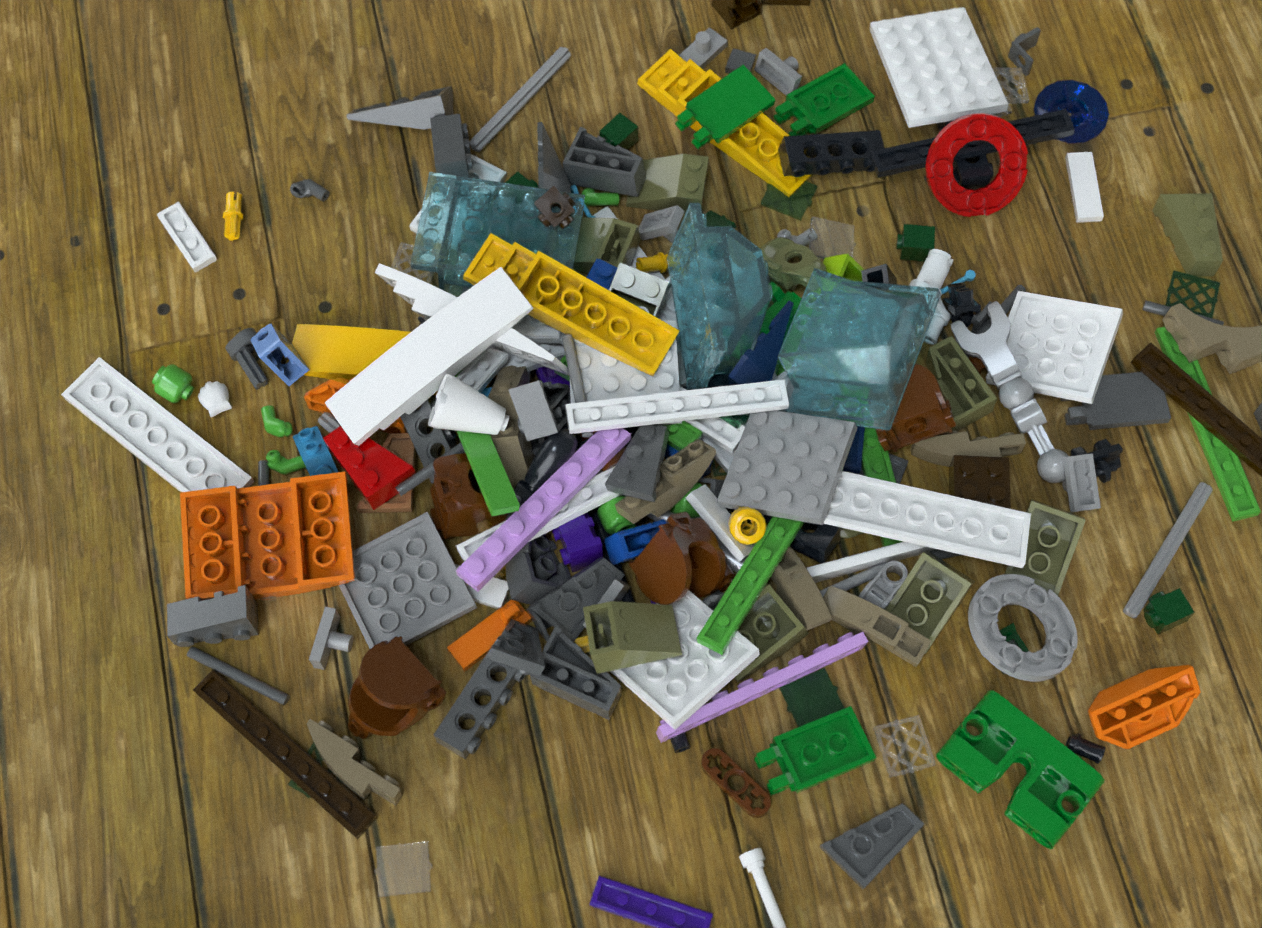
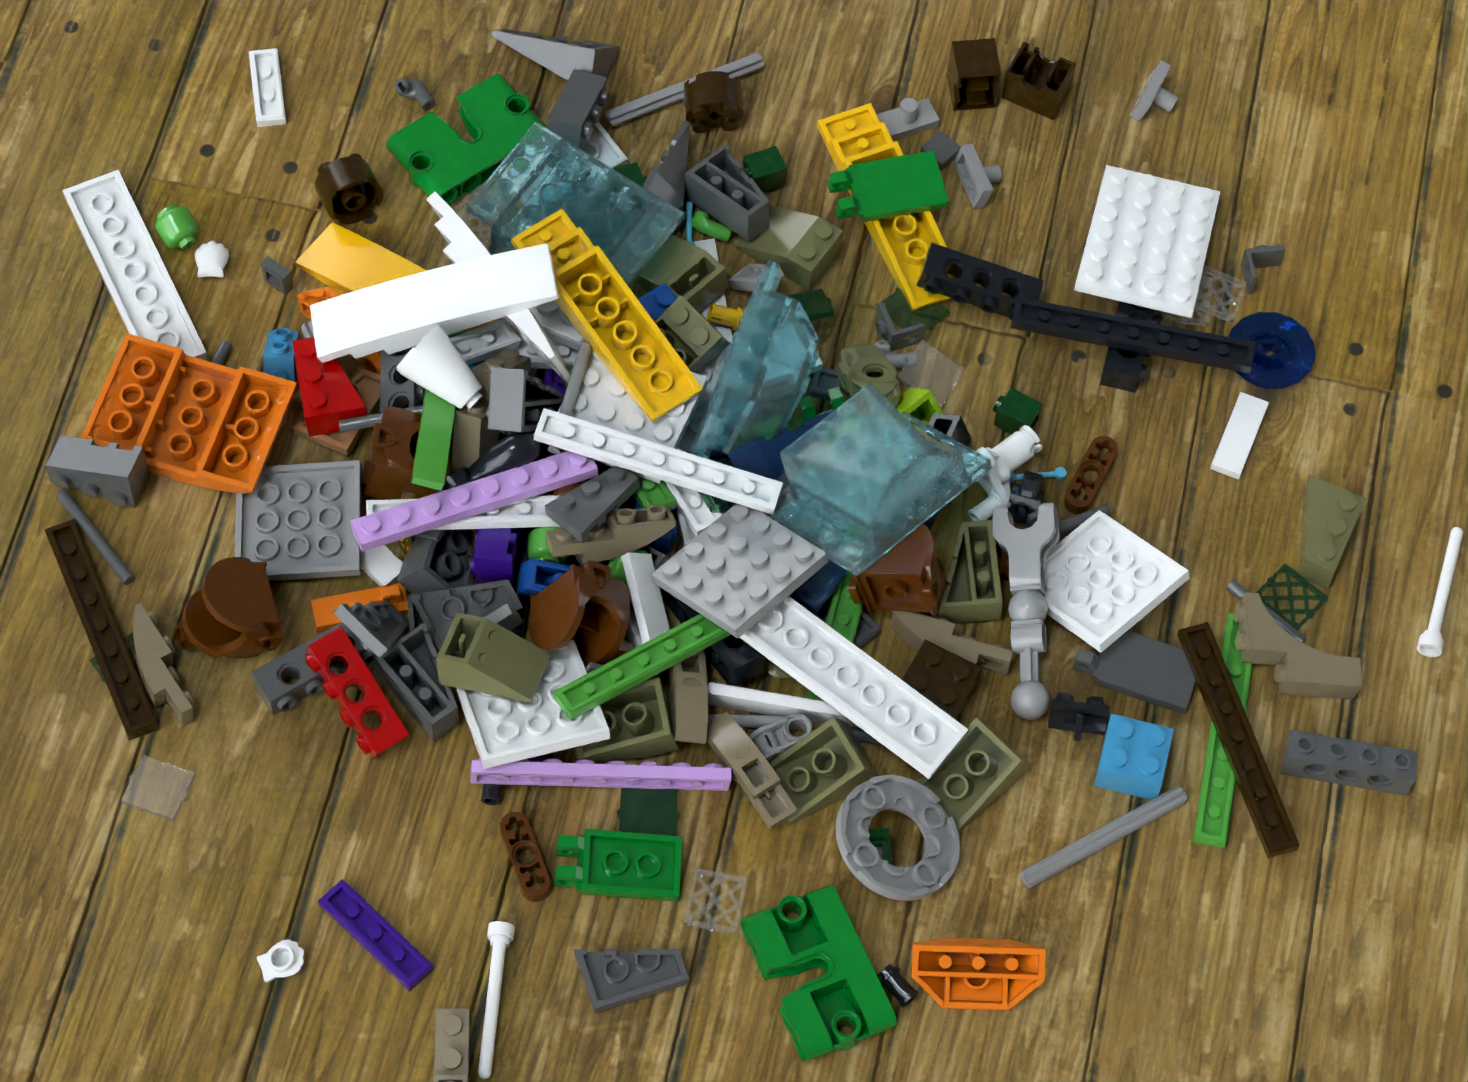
camera: 20 degrees right, 5 degrees down
yellow axle [223,191,243,241] -> none
dark grey piece [225,328,268,389] -> none
medium blue torso [251,324,309,386] -> none
bright green arm [261,405,293,437] -> none
bright green arm [266,450,306,475] -> none
light grey tile [309,607,353,670] -> none
dark brown brick [534,186,575,230] -> none
yellow head [728,507,766,545] -> none
green tile [773,63,875,136] -> none
red plate [925,113,1028,217] -> none
light grey tile [1062,453,1101,512] -> none
dark green brick [1143,588,1195,634] -> none
none -> dark grey tile [261,256,293,295]
none -> red brick [305,626,409,759]
none -> dark brown brick [315,153,383,224]
none -> green connector [386,74,547,205]
none -> dark brown brick [683,71,744,133]
none -> dark grey bracket [875,302,926,351]
none -> reddish brown beam [1064,436,1118,514]
none -> dark azure brick [1094,714,1174,800]

